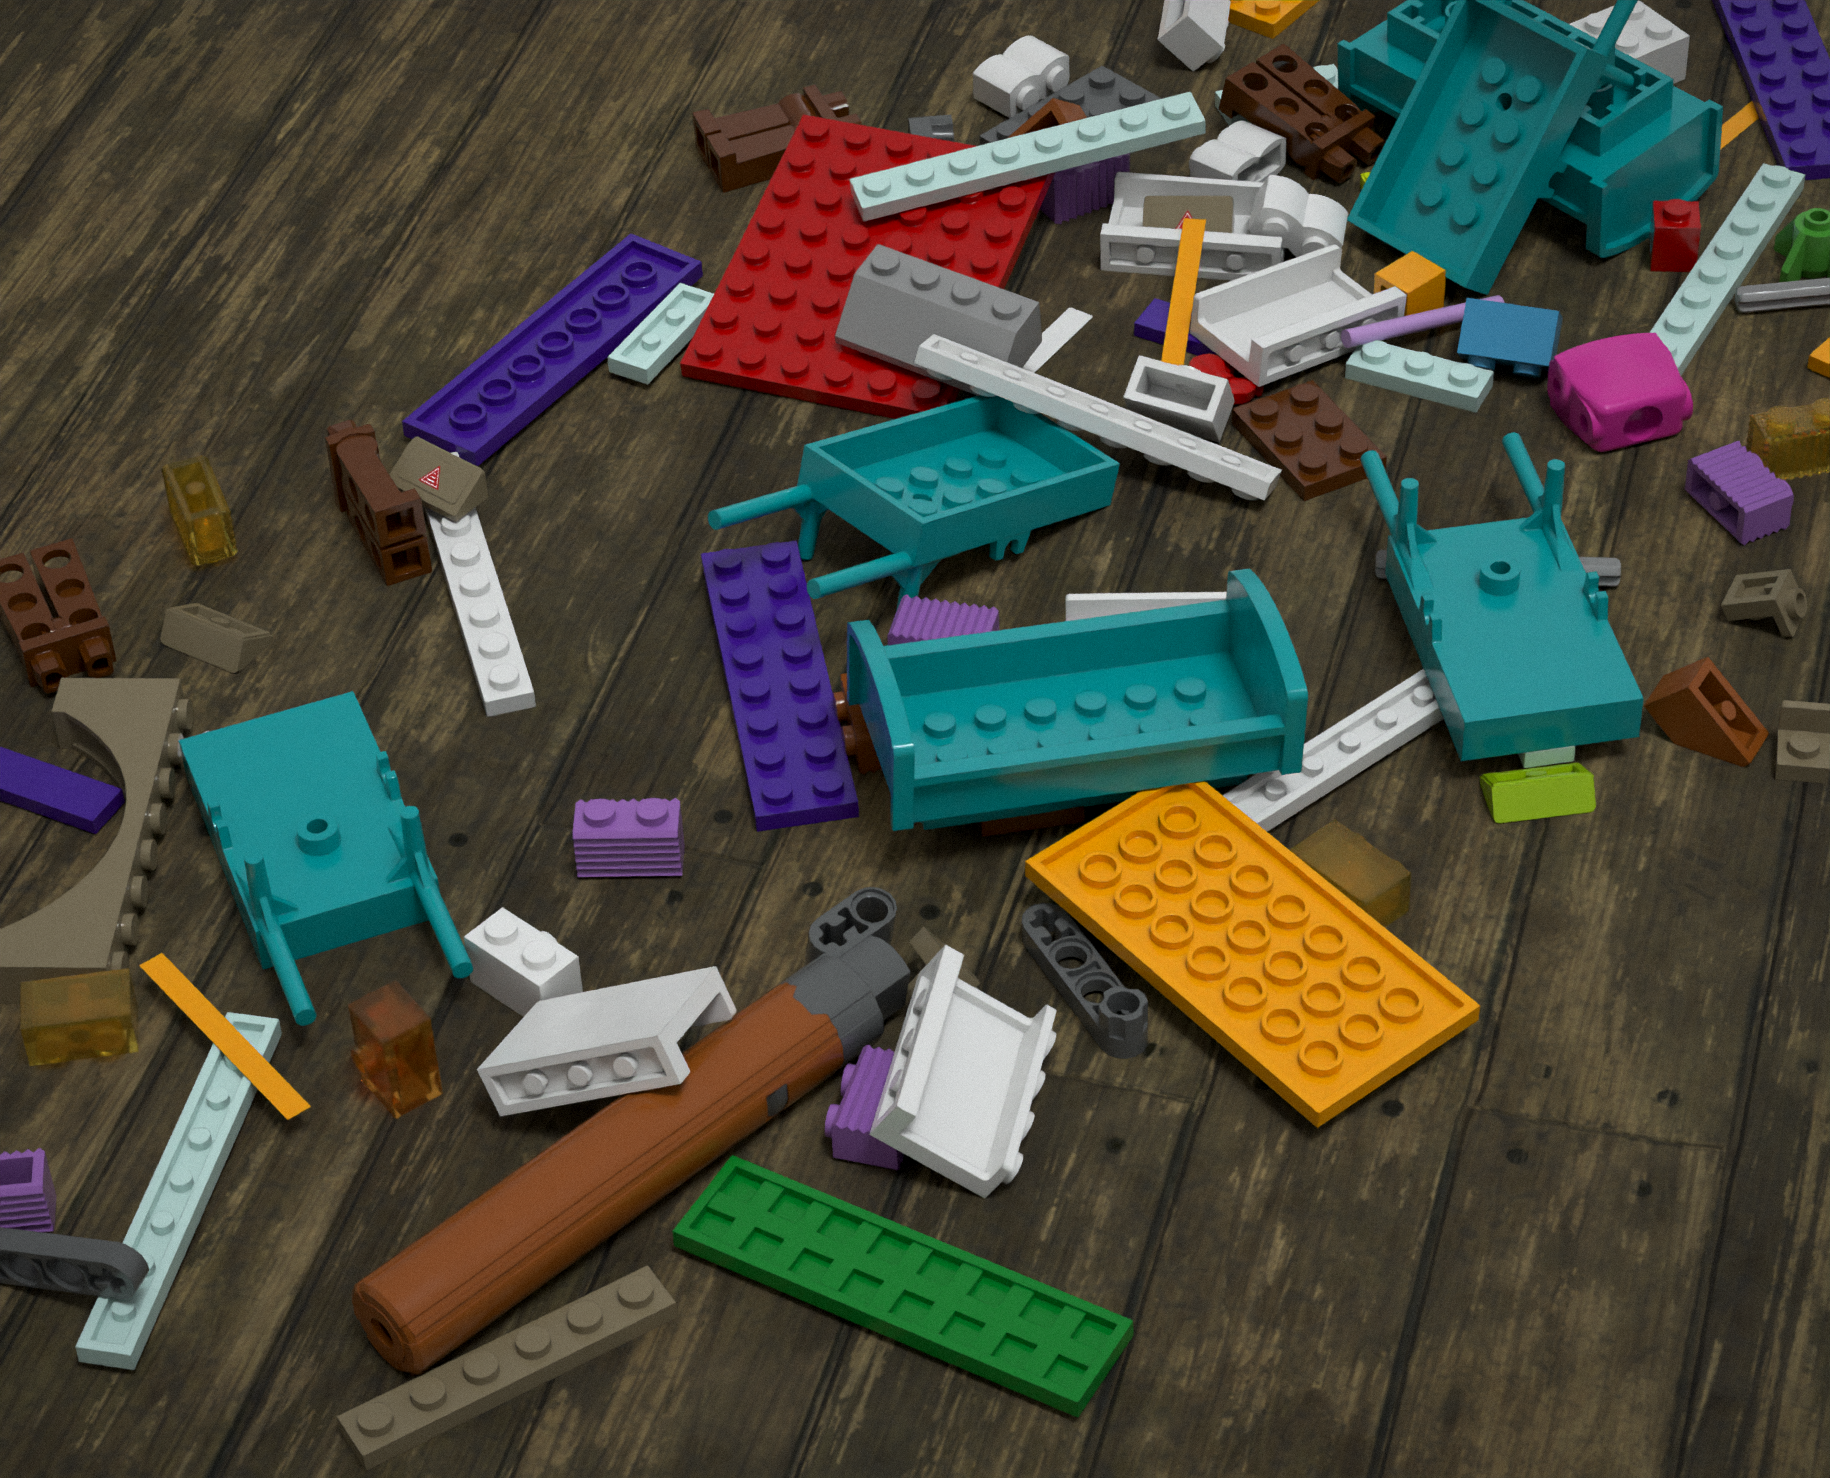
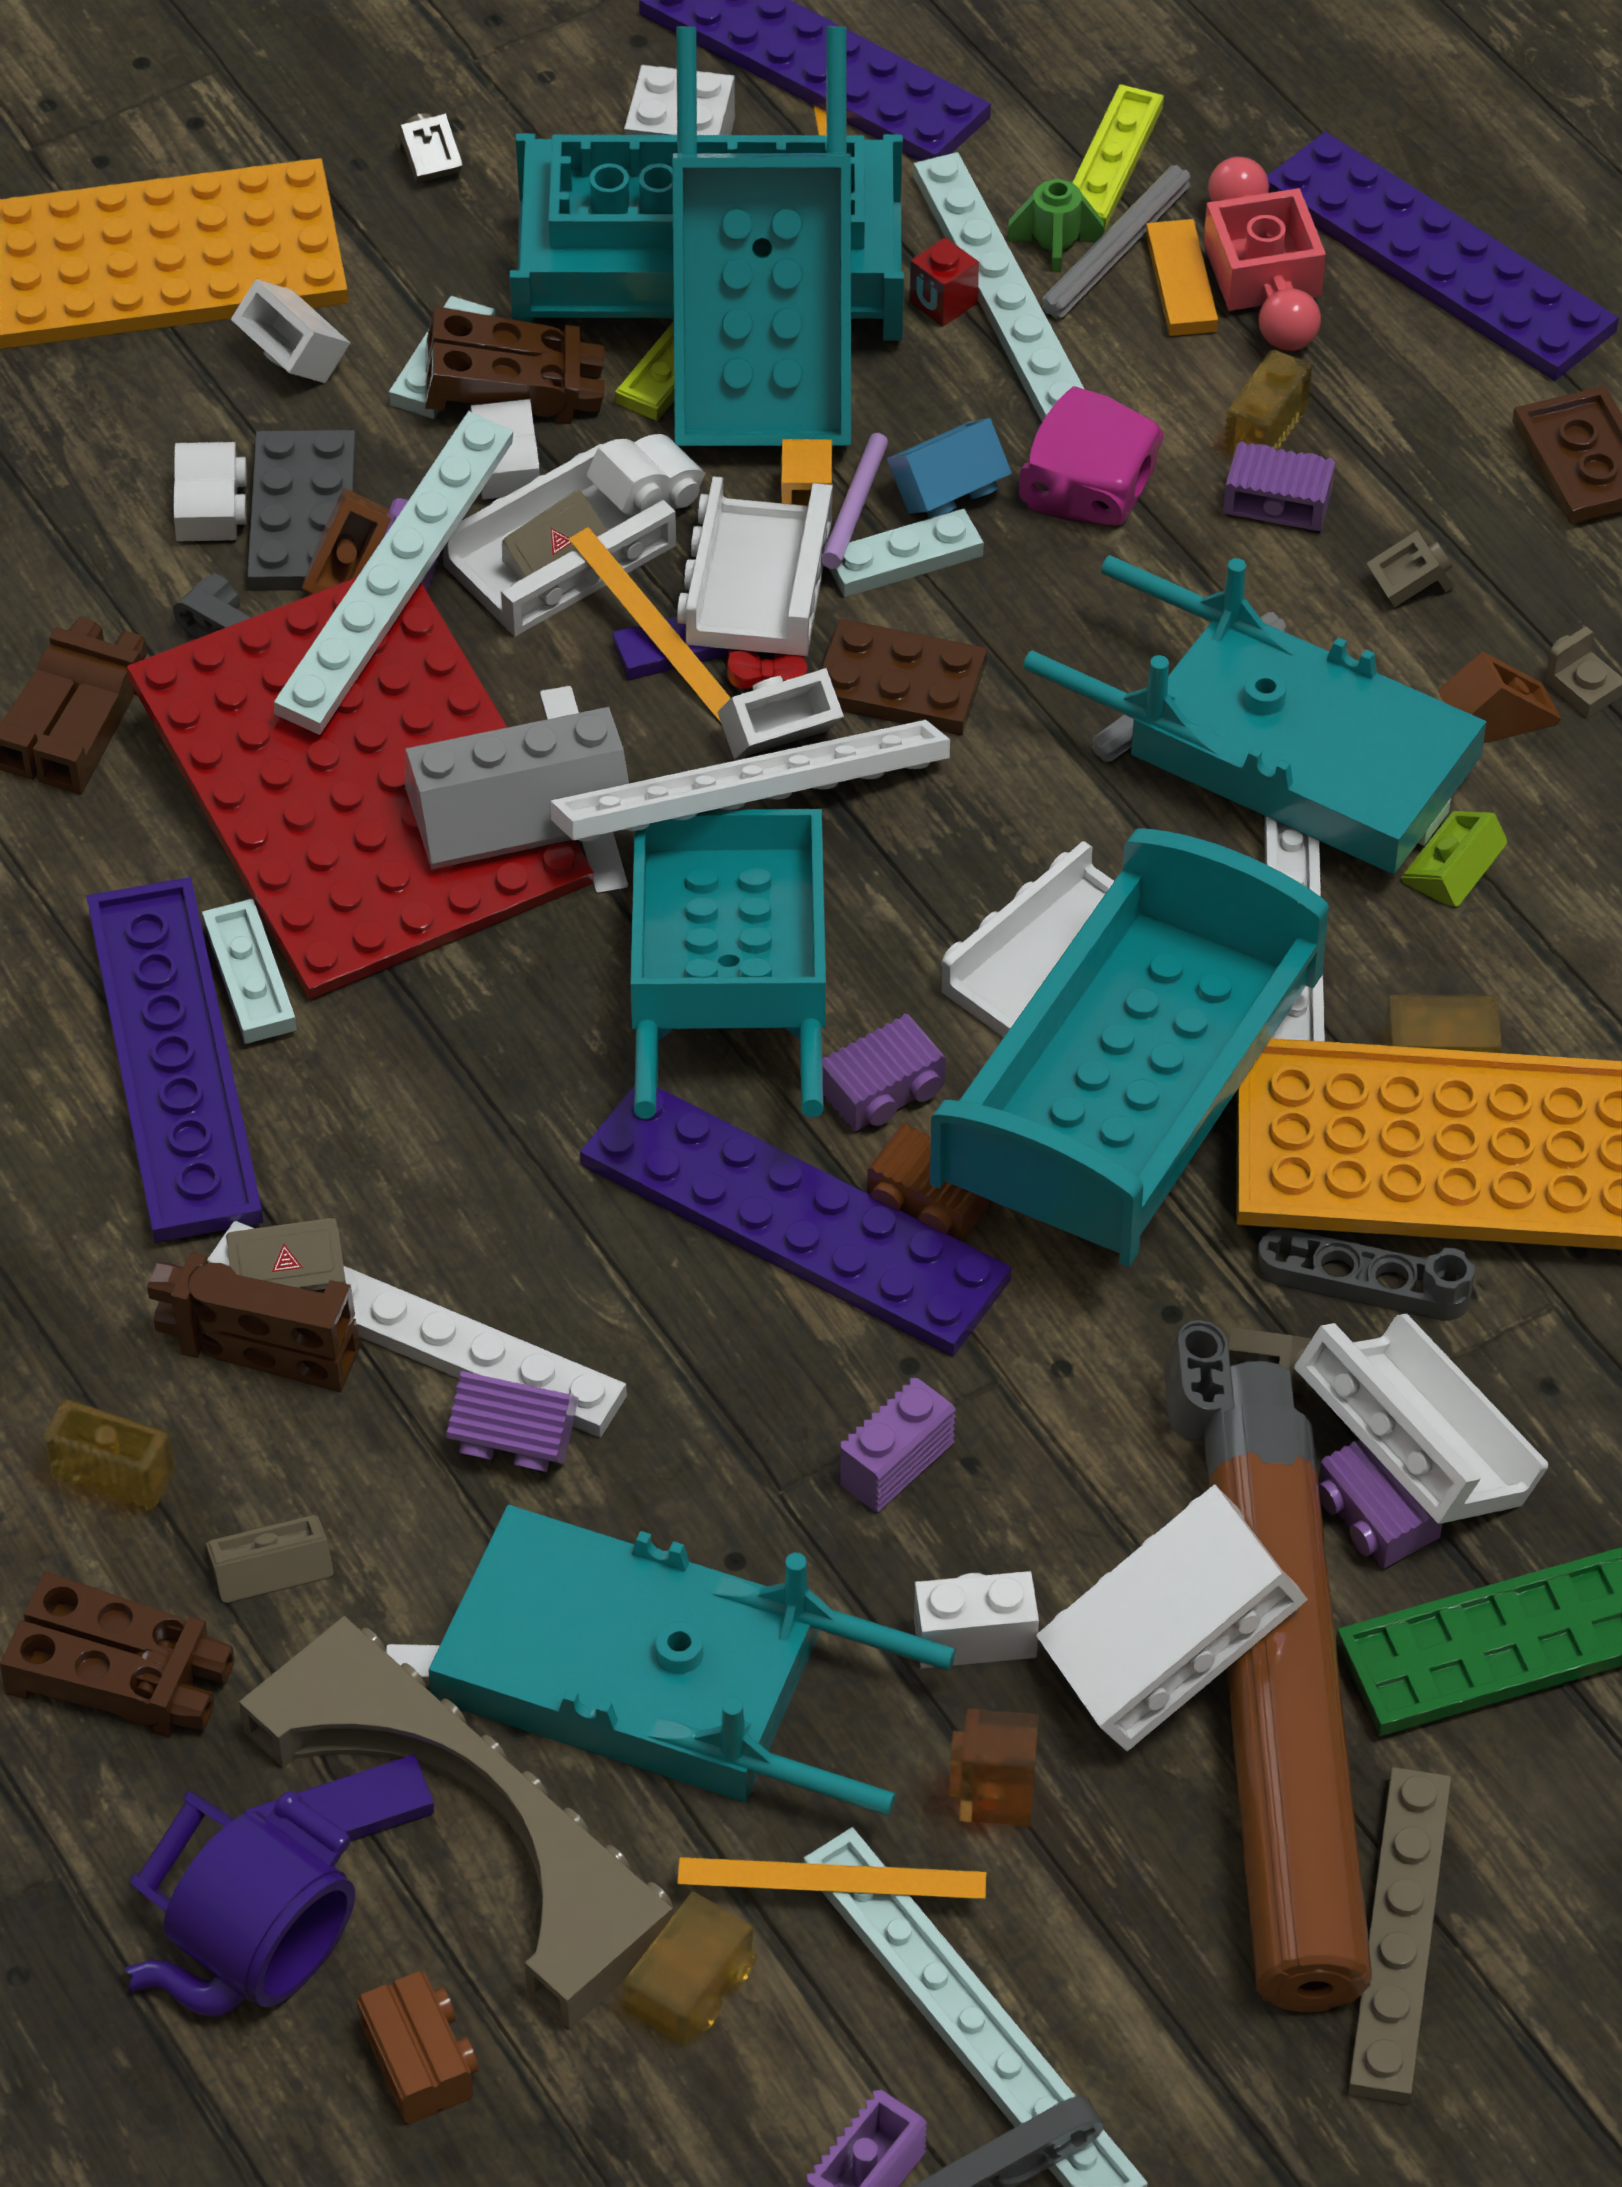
camera: 50 degrees left, 10 degrees up
none -> medium lavender brick [446,1371,579,1472]

